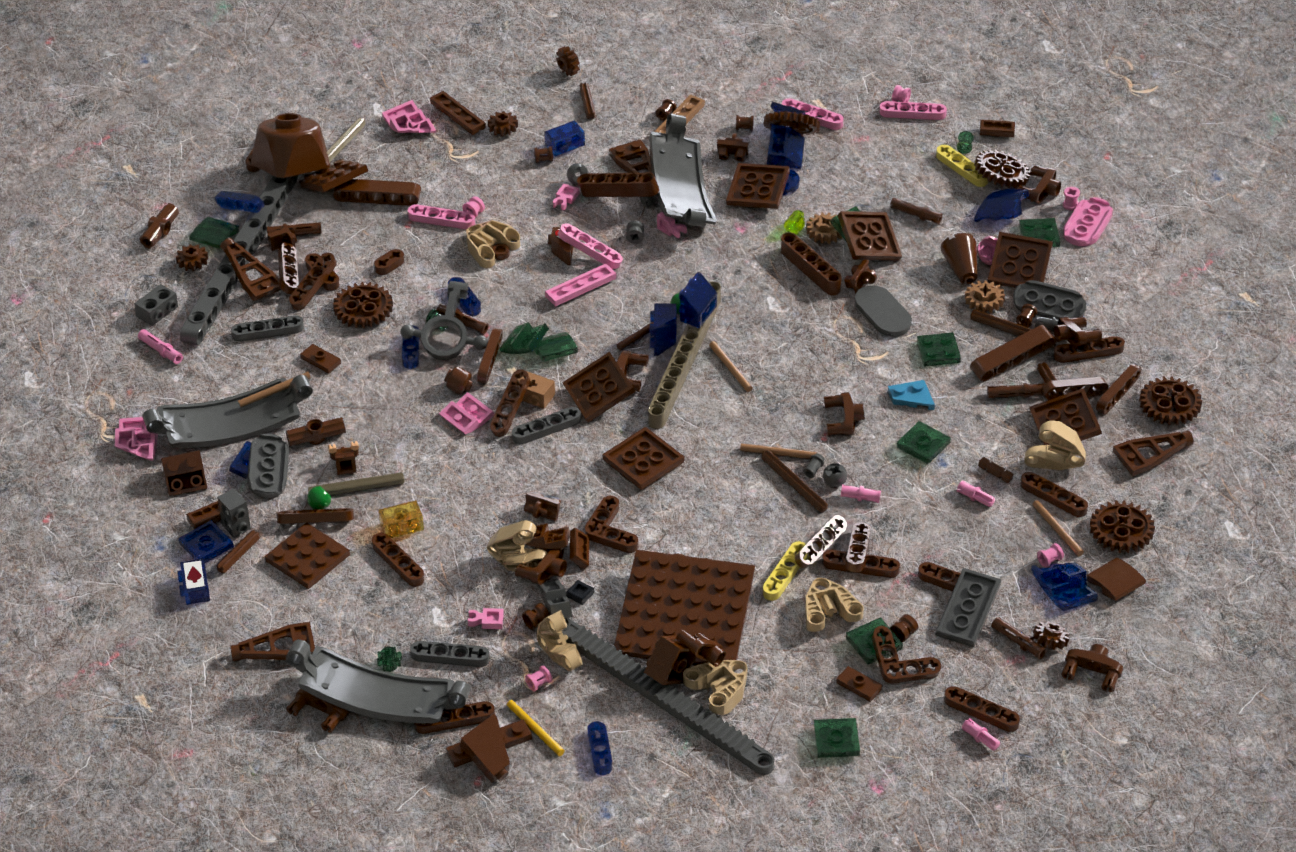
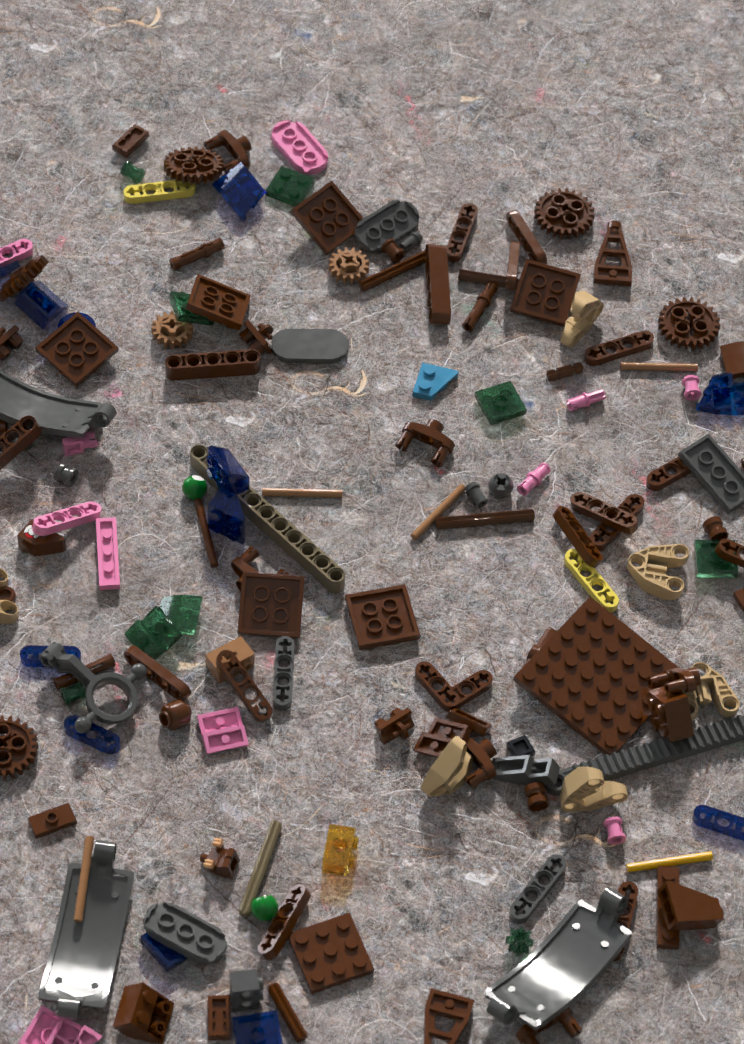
camera: 65 degrees left, 10 degrees up
reddish brown piece [286,417,346,447] -> none
reddish brown beam [372,533,424,587] -> none
bright pink plate [468,608,504,629] -> none
clear neon green brick [784,210,805,235] -> none
bright pink beam [879,101,947,120] -> none
bright pink wheel [892,85,911,102] -> none
clear green plate [916,332,961,367] -> none
reddish brown cone [940,233,977,285] -> none
bright pink hair [977,236,997,265] -> none
reddish brown connector [1054,316,1102,346] -> none
bright pink bush [1063,187,1080,211] -> none

